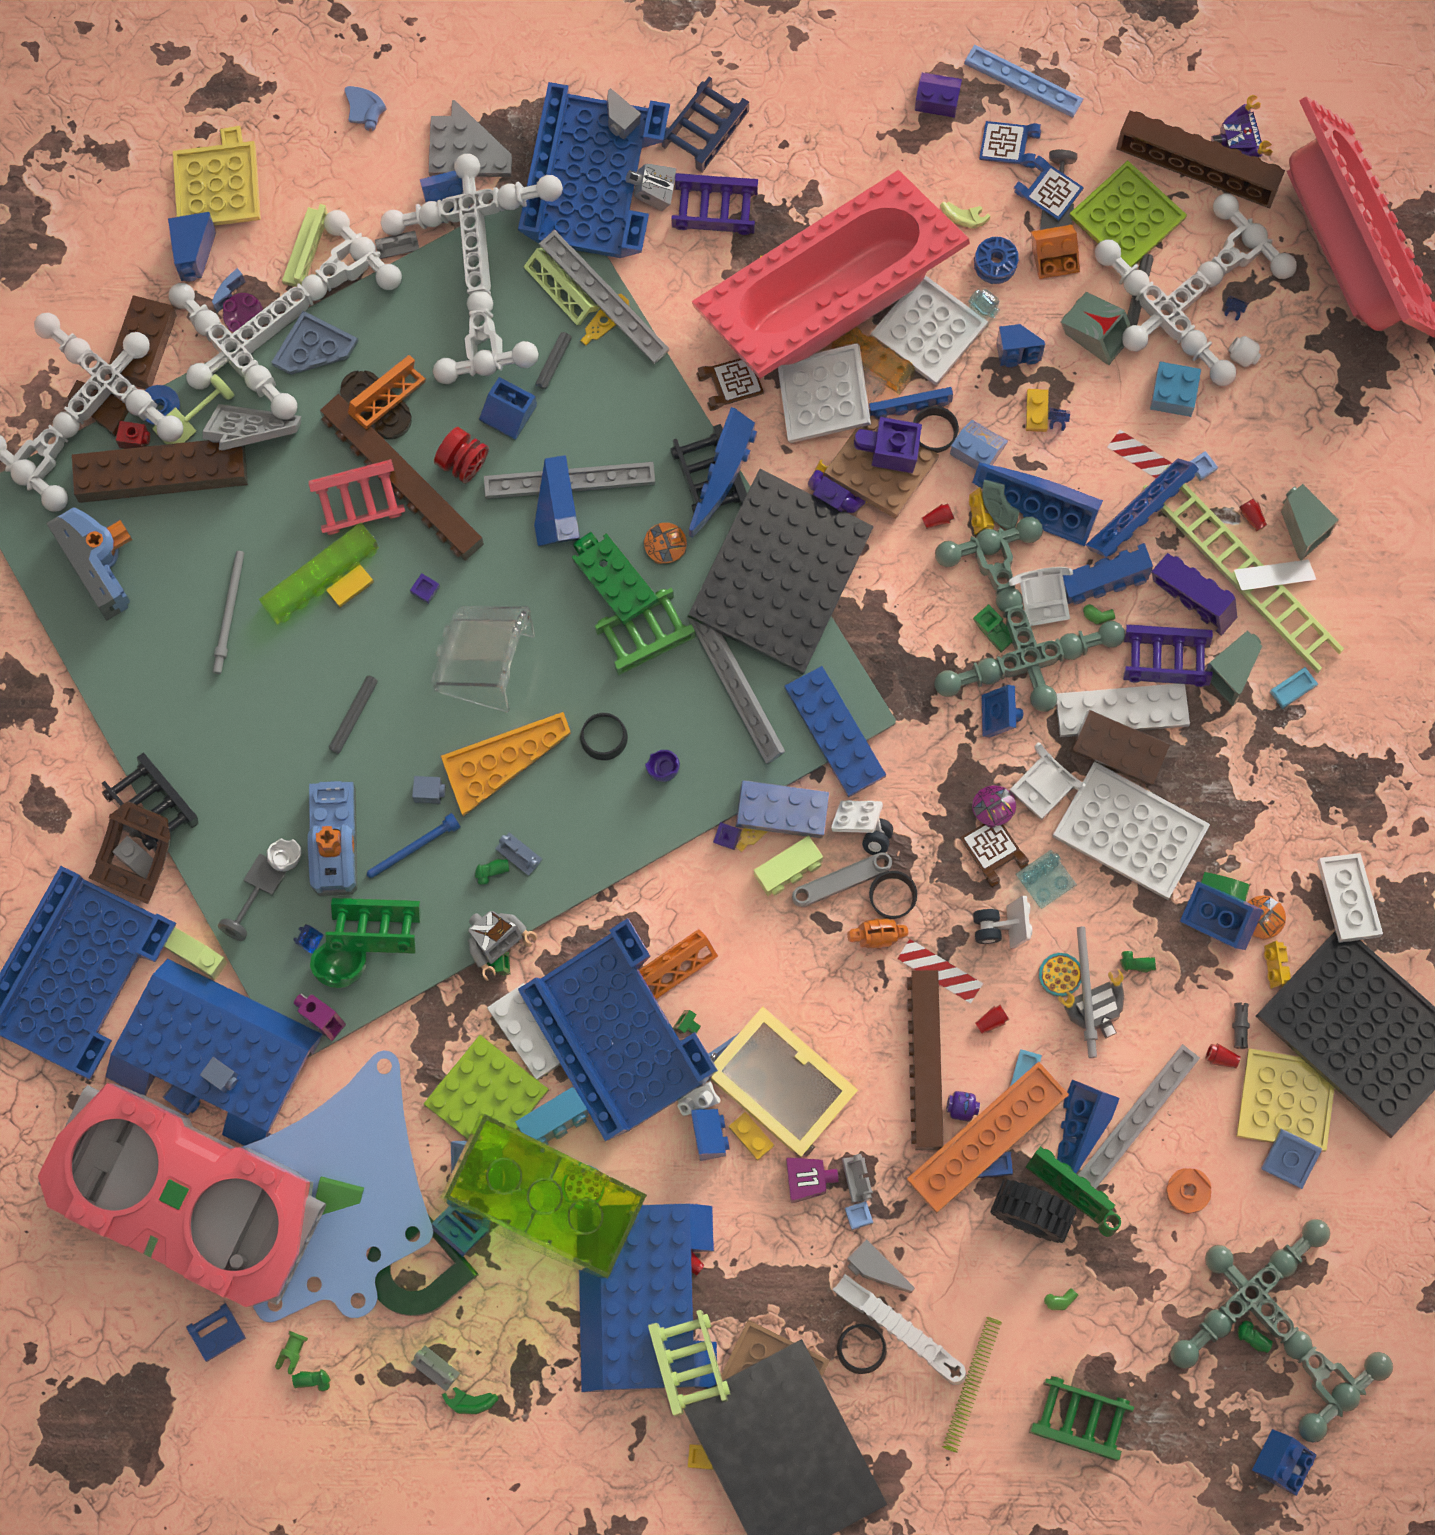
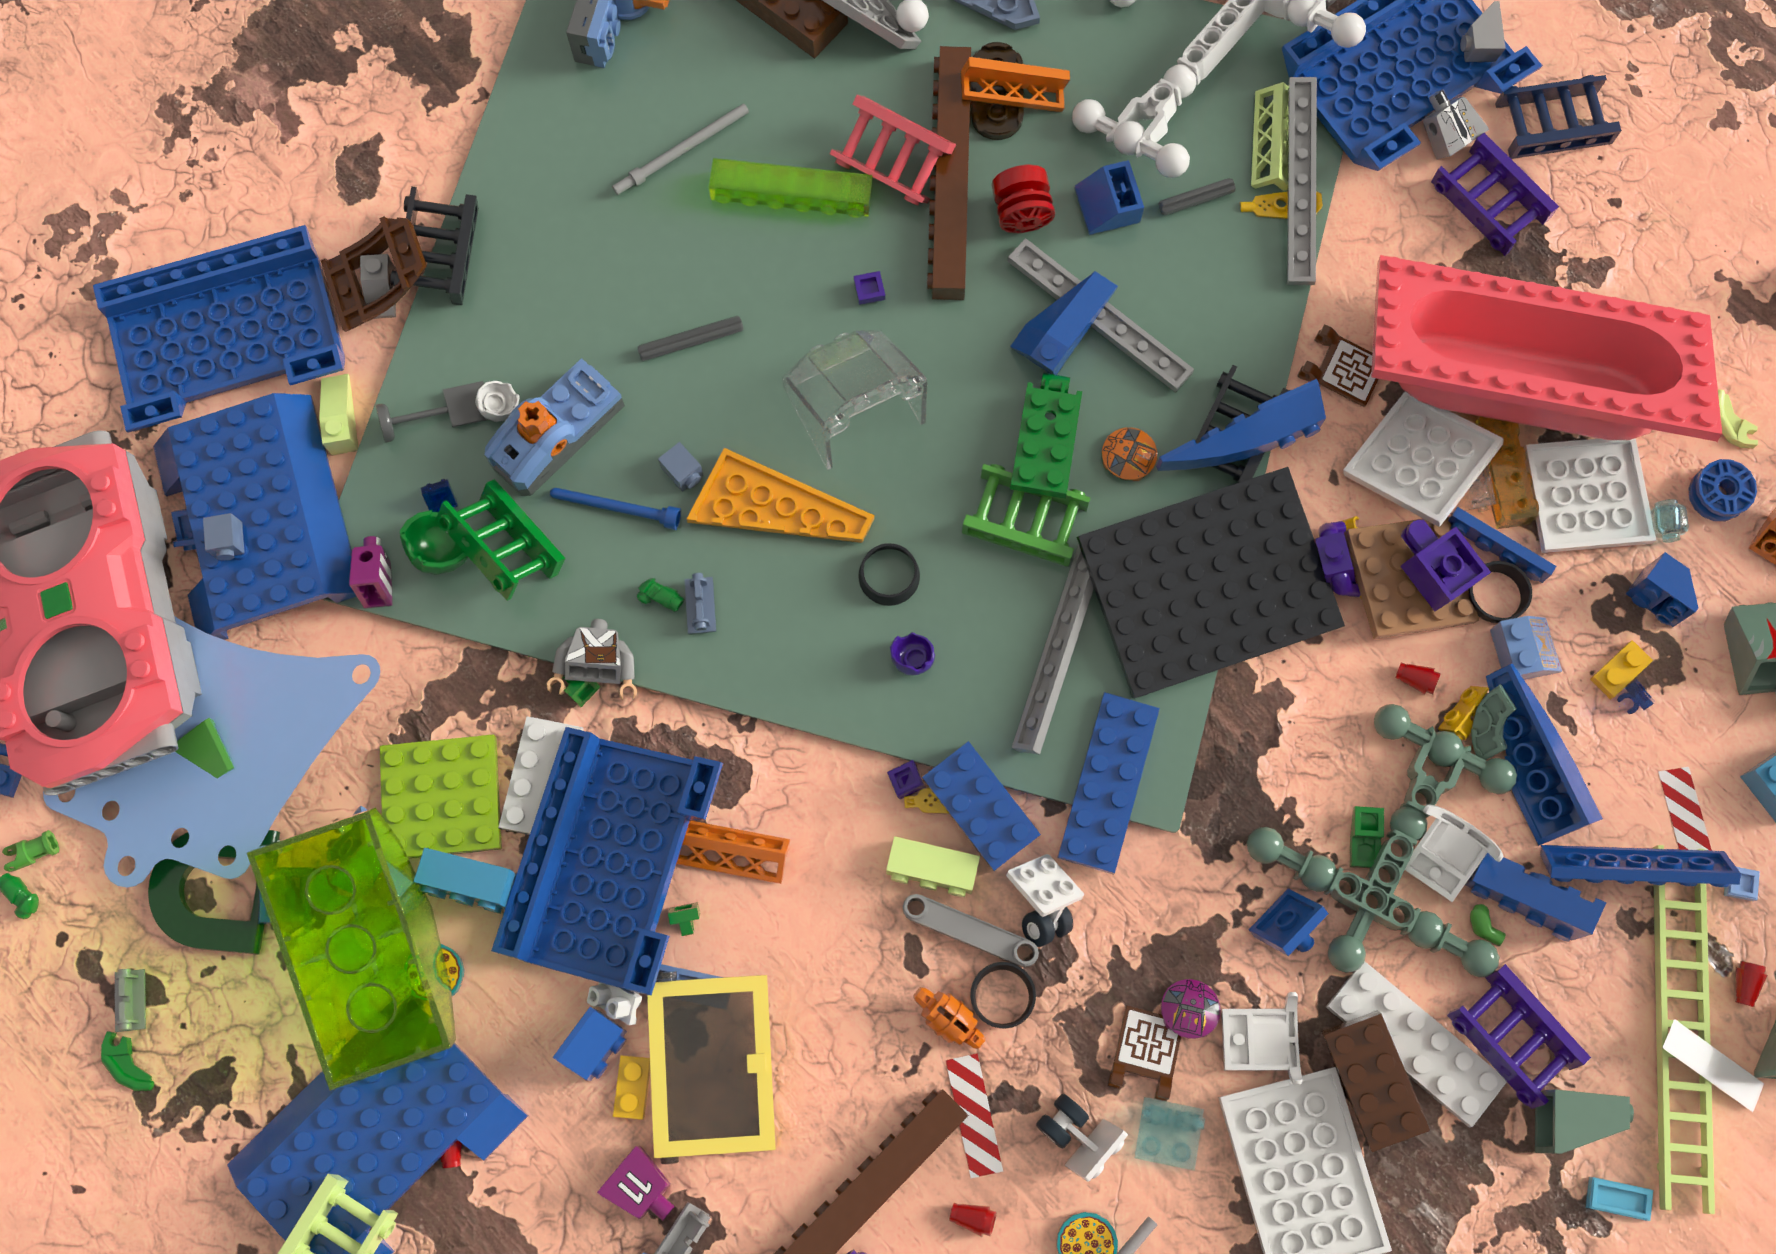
camera: 45 degrees right, 0 degrees up
yellow tile [326,565,374,607] -> none
dark purple wedge [1151,553,1238,636] -> none

